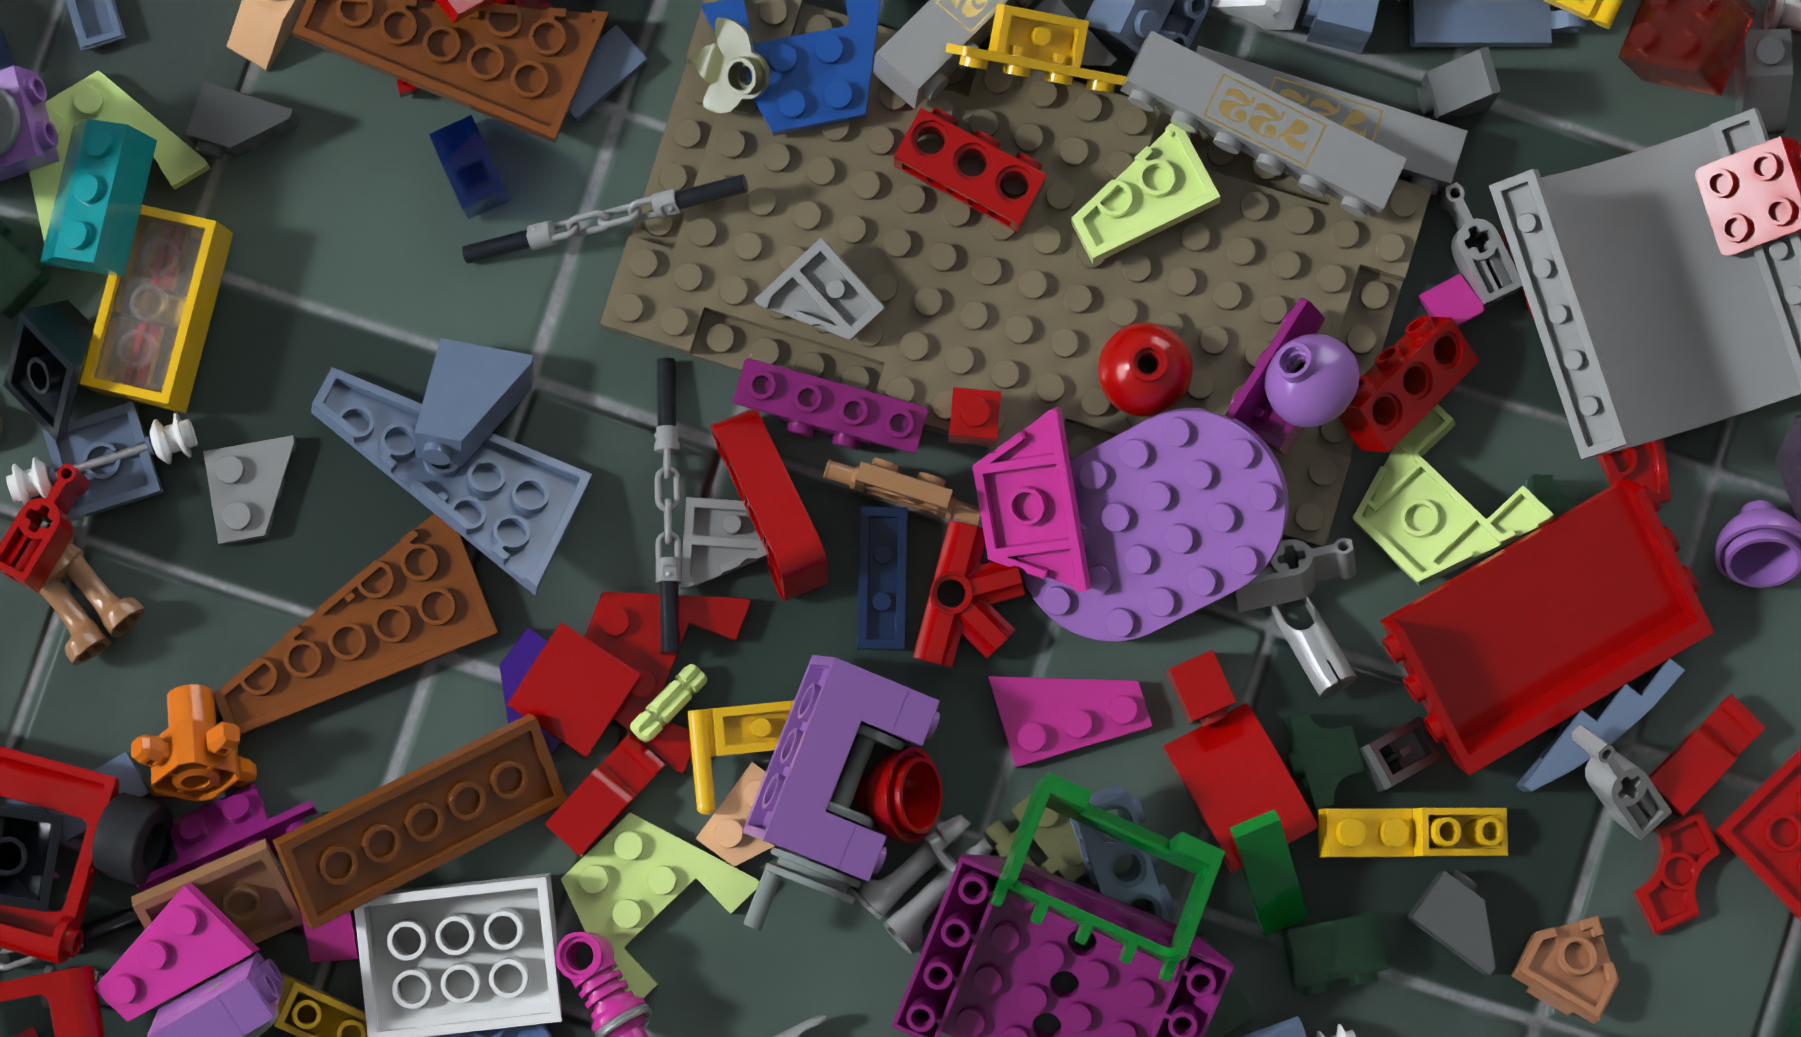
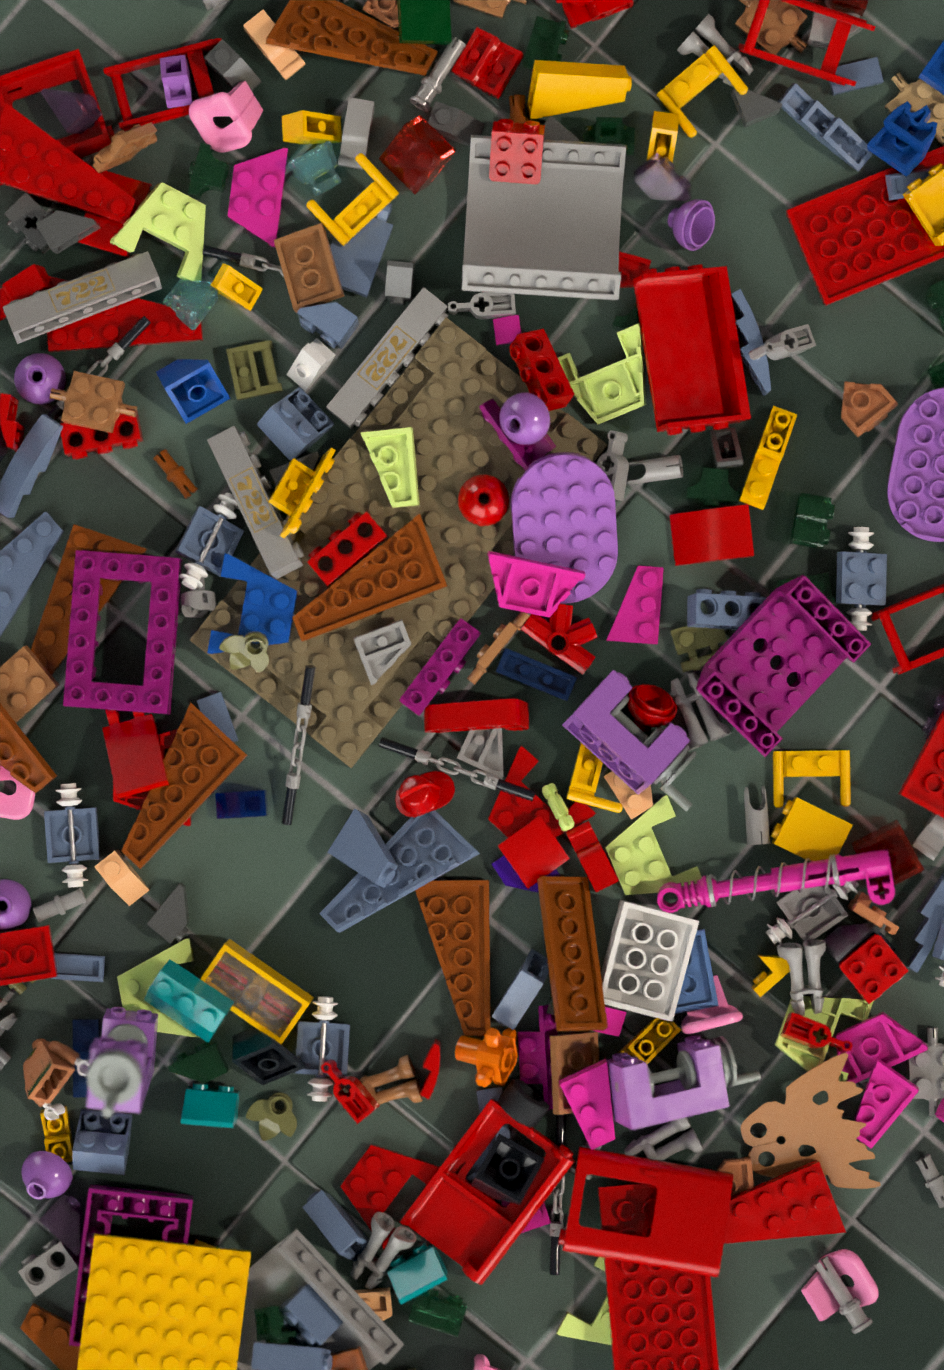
camera: 65 degrees left, 5 degrees up
light grey wing [203,435,297,546] -> none
red brick [948,387,1001,447] -> none
green hinge [990,772,1225,982] -> none
light grey brick [1120,31,1407,218] -> none
red brick [1166,650,1236,728] -> none
green tile [1230,809,1309,936] -> none
dark grey slope [1406,870,1496,975] -> none
red tile [1633,808,1722,935] -> none
red piece [1648,694,1766,816] -> none
none -> dark orange wing [292,513,447,642]
none -> red piece [395,771,455,817]
none -> red slope [420,1038,441,1099]
none -> sand blue slope [492,949,549,1030]

